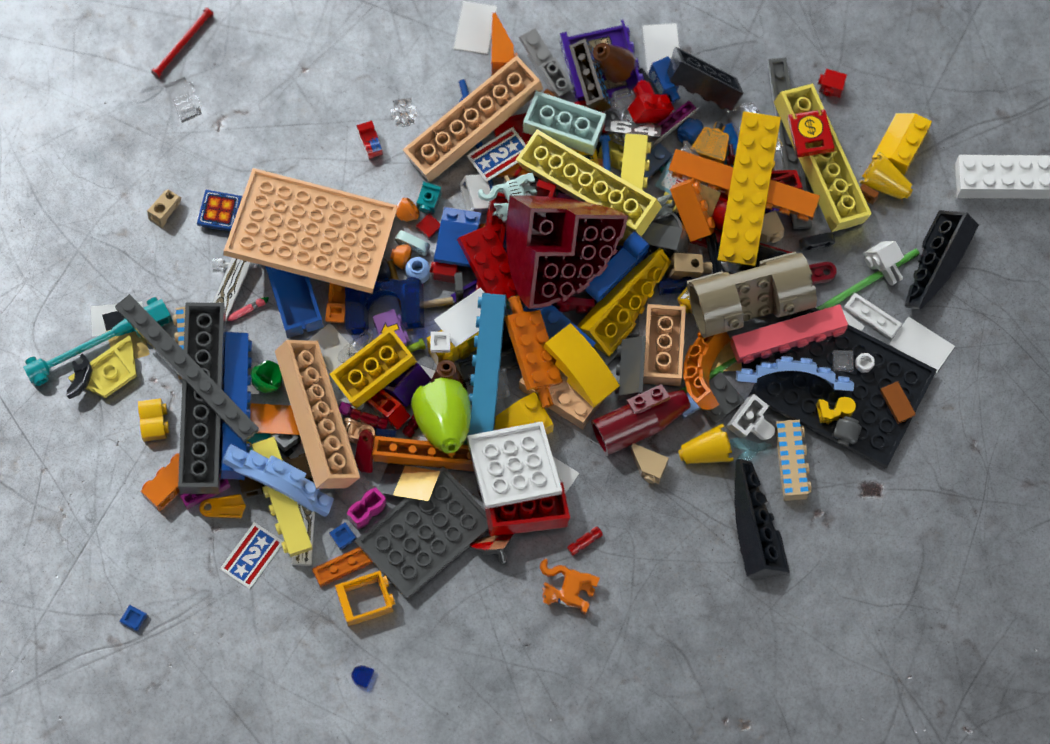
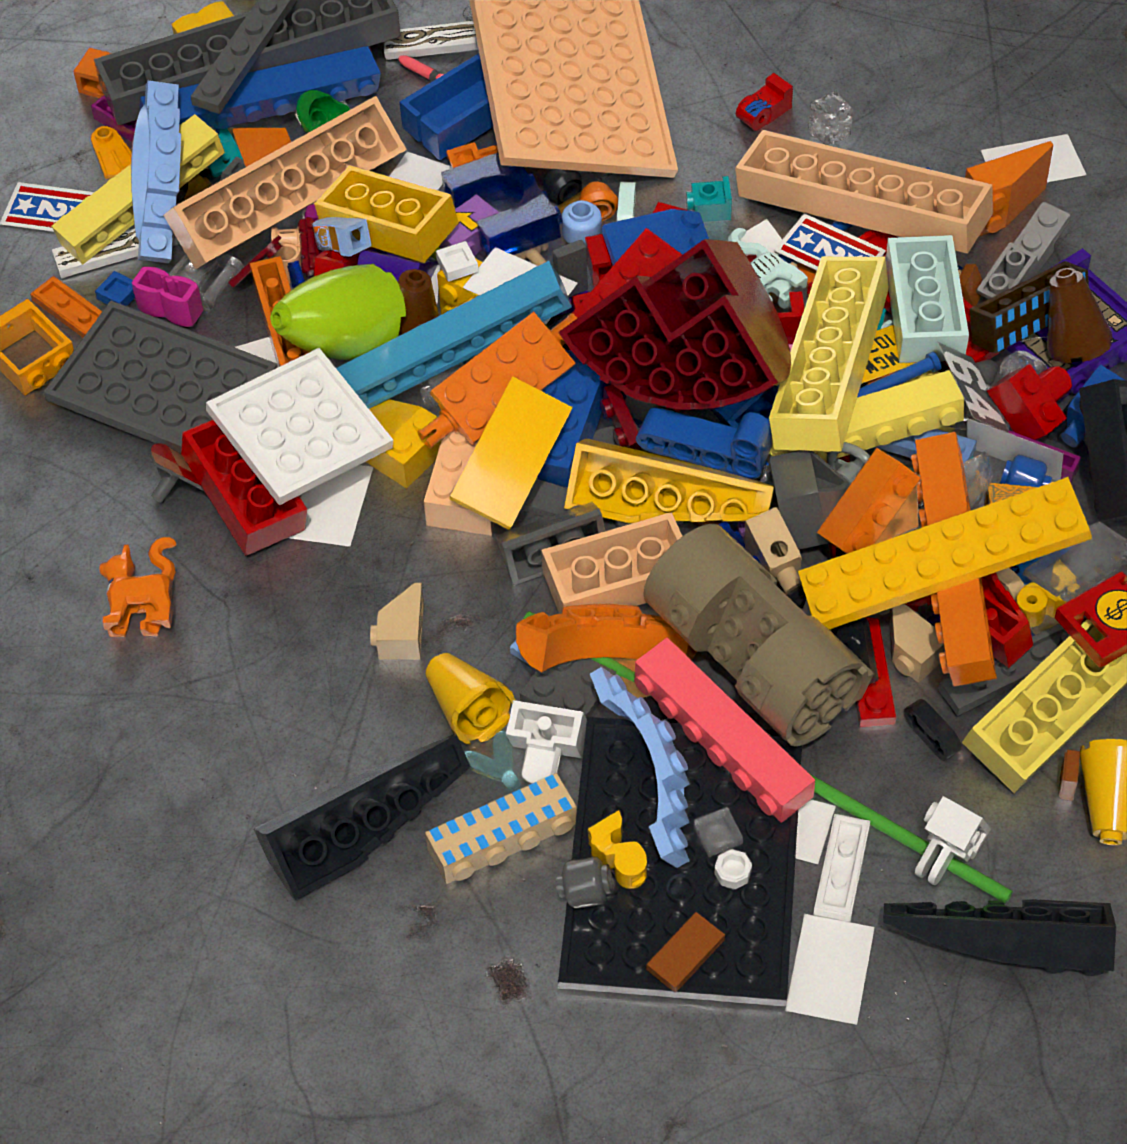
camera: 70 degrees right, 15 degrees down
pearl gold sticker [377,463,440,501] -> none
orange cone [396,198,420,222] -> none
red axle [567,526,603,555] -> none
dark red piece [591,384,691,456] -> none
dark red plate [809,261,837,285] -> none
none -> light blue leg [312,217,372,257]

